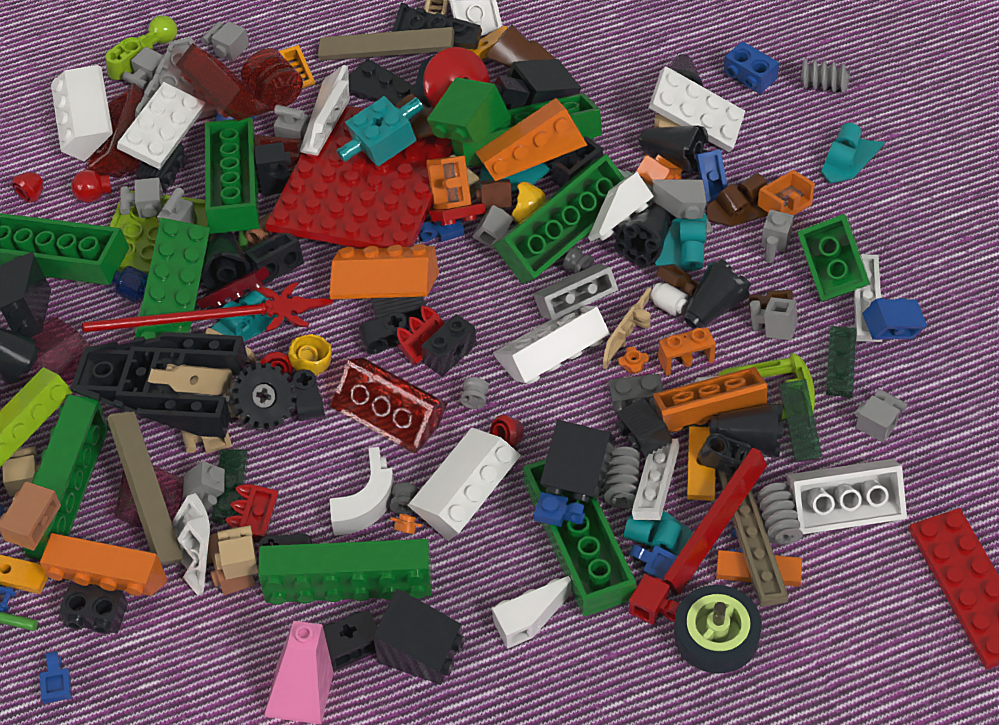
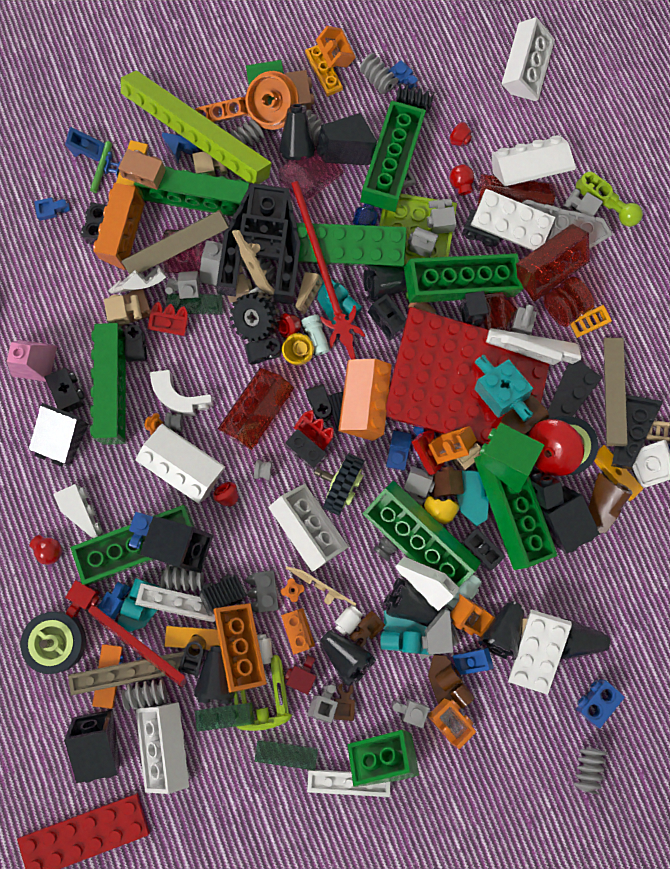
camera: 85 degrees right, 25 degrees up
dark red plate [197,266,270,310] -> none
light grey brick [201,21,249,62] -> none
orange wedge [475,98,587,181] -> none
light grey brick [533,263,618,321] -> none
teal panel [821,122,885,184] -> none
light grey brick [855,389,908,443] -> none
blue brick [862,298,927,340] -> none
none -> red piece [29,535,62,565]
none -> black slope [64,710,121,784]
none -> light grey slope [199,240,223,286]
none -> dark red brick [285,655,317,695]
none -> light aqua axle [302,314,330,356]
none -> black wheel [314,453,365,516]
none -> blue slope [386,430,412,471]

